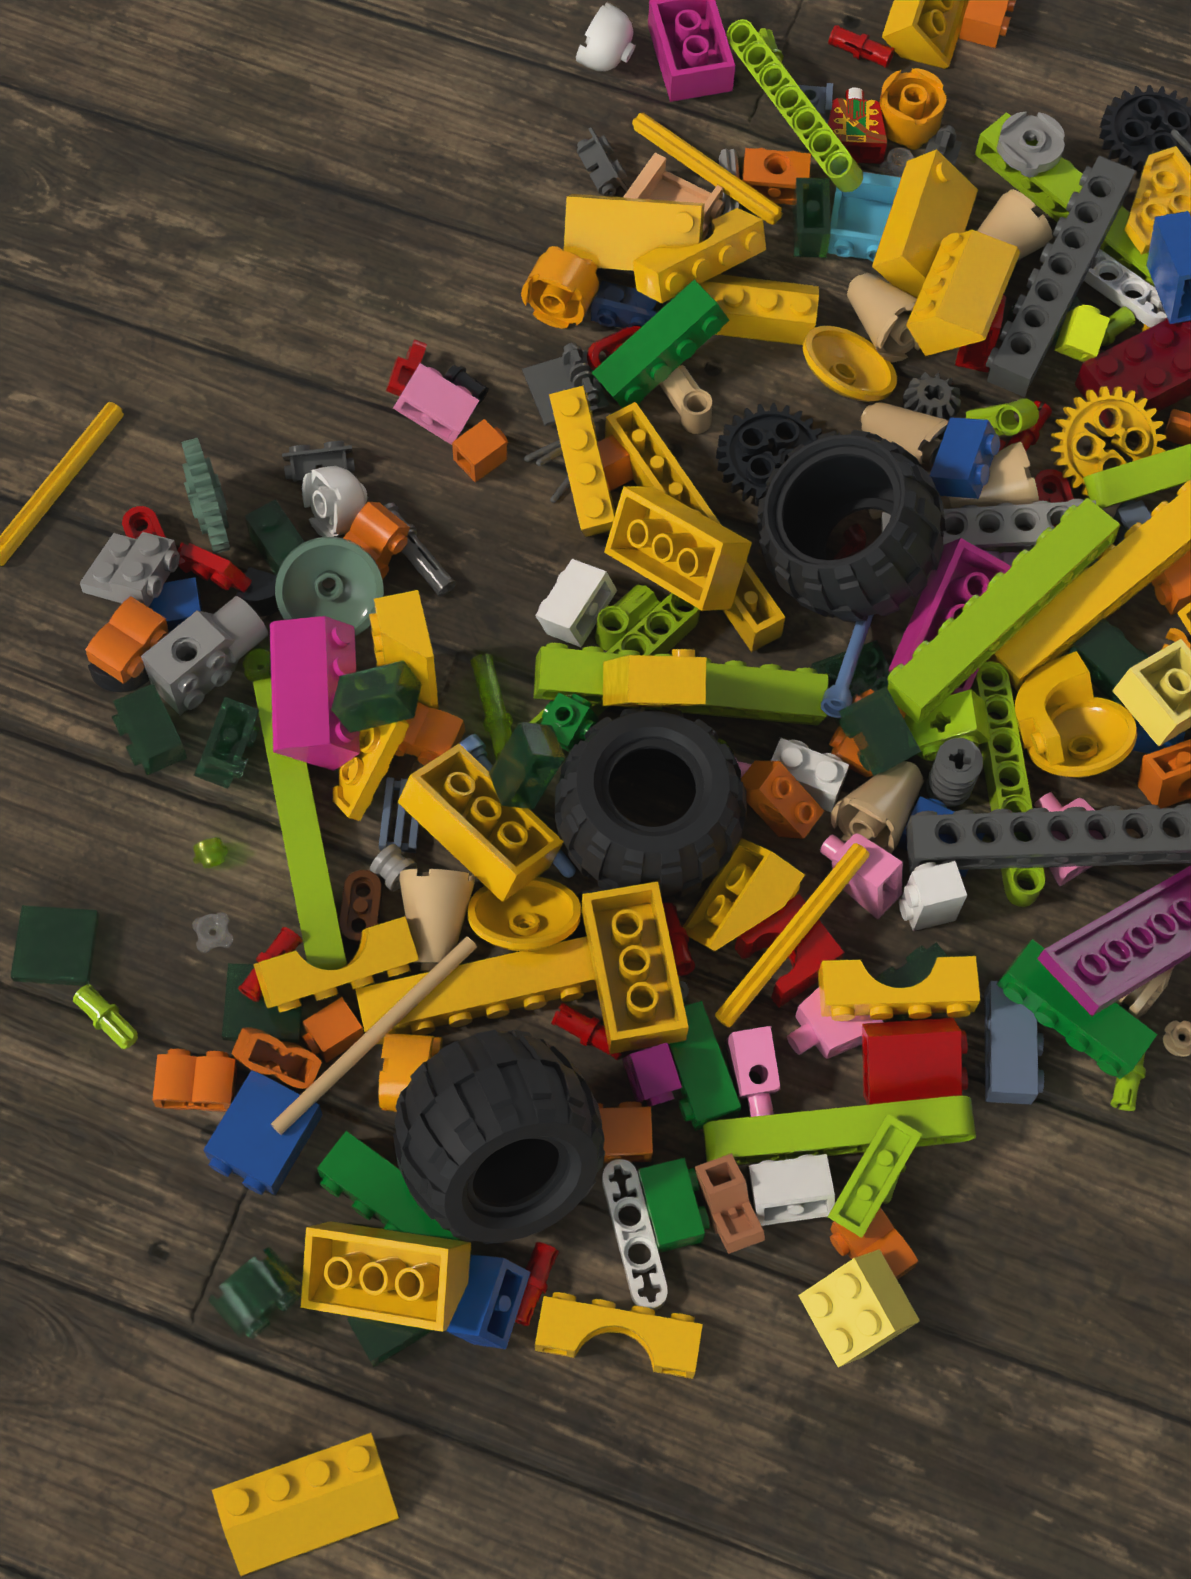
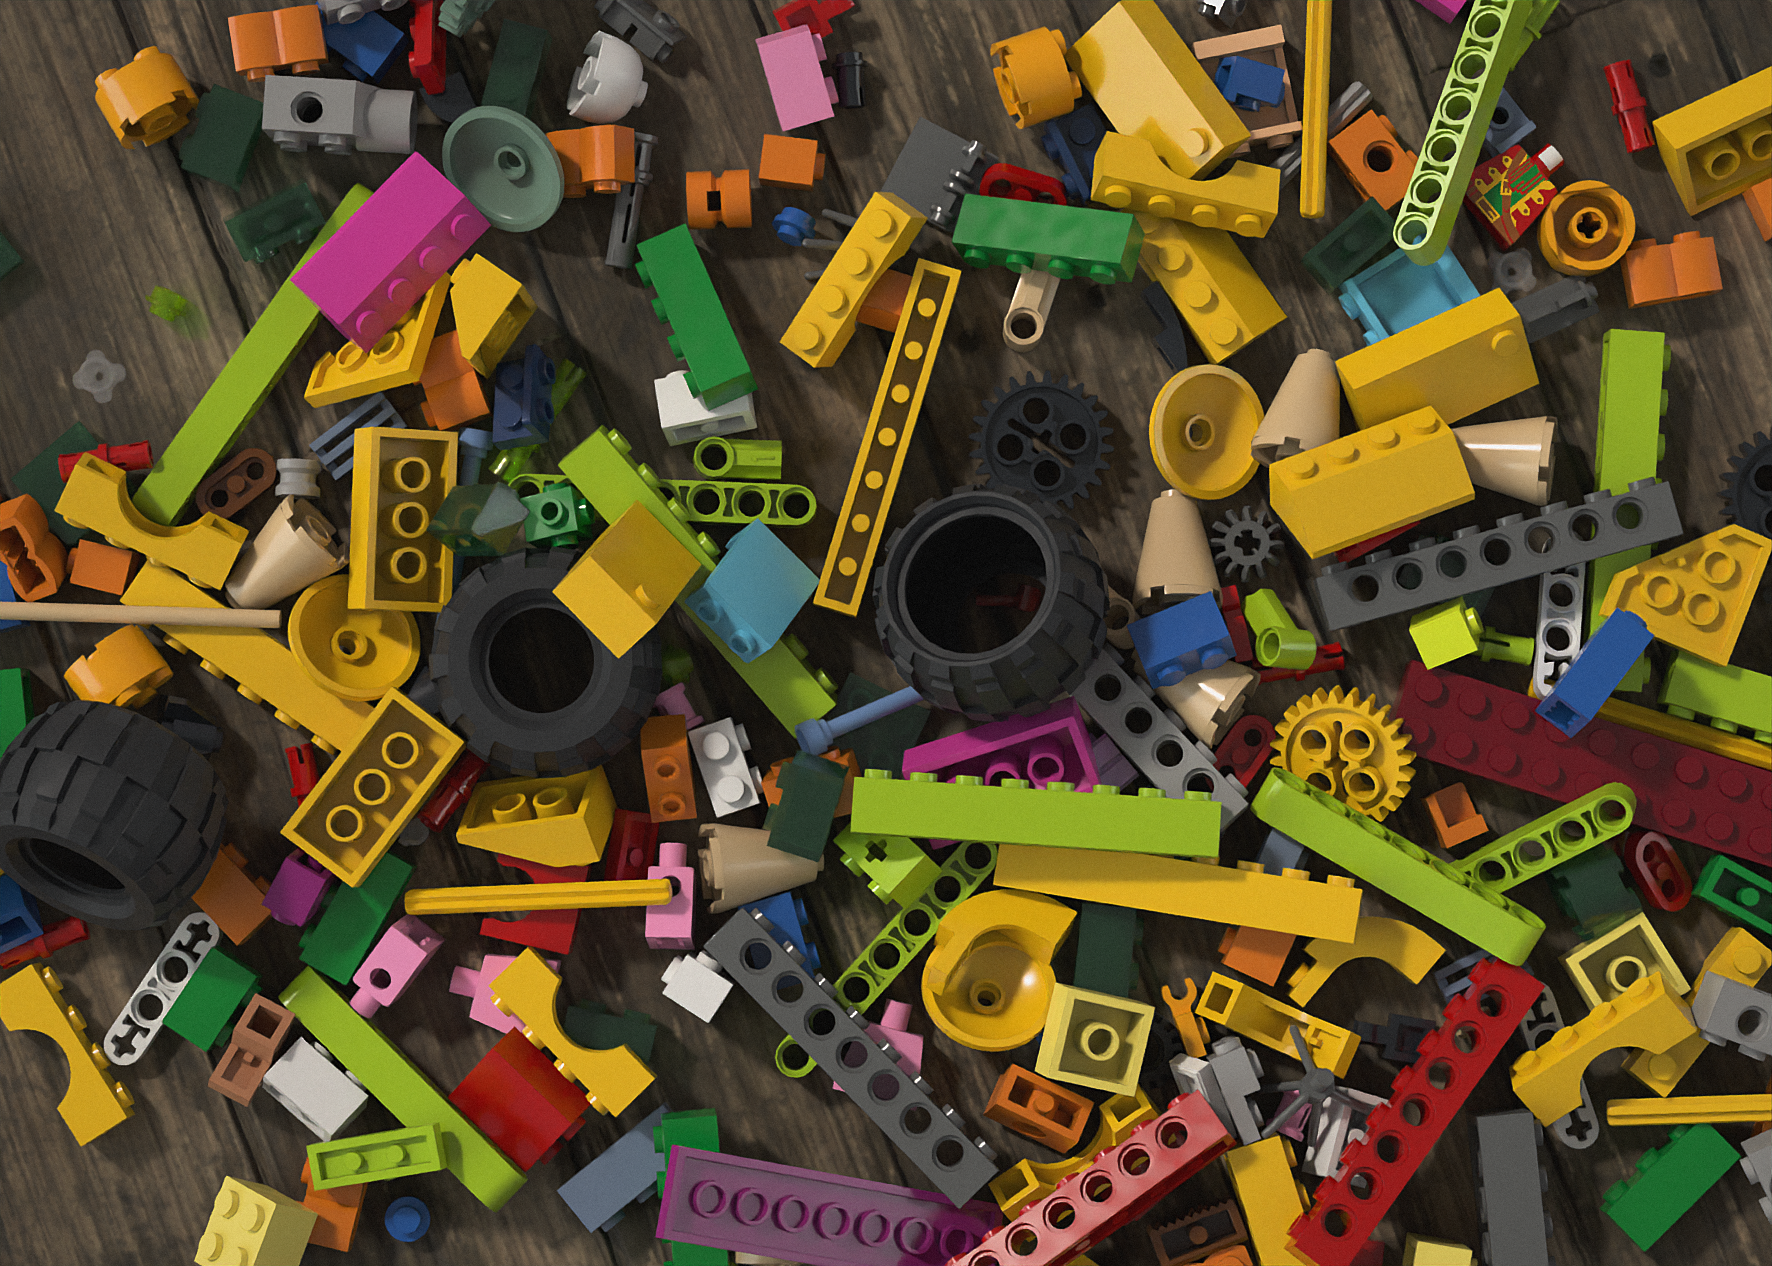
camera: 55 degrees right, 20 degrees up
clear neon green plate [243,649,271,682] -> none
clear green brick [331,660,422,733] -> none
yellow brick [604,486,752,611] -> none
dark grey piece [926,738,983,807] -> none
light grey plate [997,112,1065,177] -> none
none -> light orange brick [95,46,201,149]
none -> blue plate [385,1196,431,1242]
none -> dark blue bracket [492,344,556,450]
none -> red plate [604,808,660,881]
none -> green brick [635,223,758,411]
none -> medium azure panel [685,518,820,663]
none -> orange wheel [686,169,752,230]
none -> blue plate [772,207,816,246]
none -> black slope [1140,280,1188,375]
none -> blue brick [1214,56,1285,112]
none -> orange brick [1620,231,1723,309]

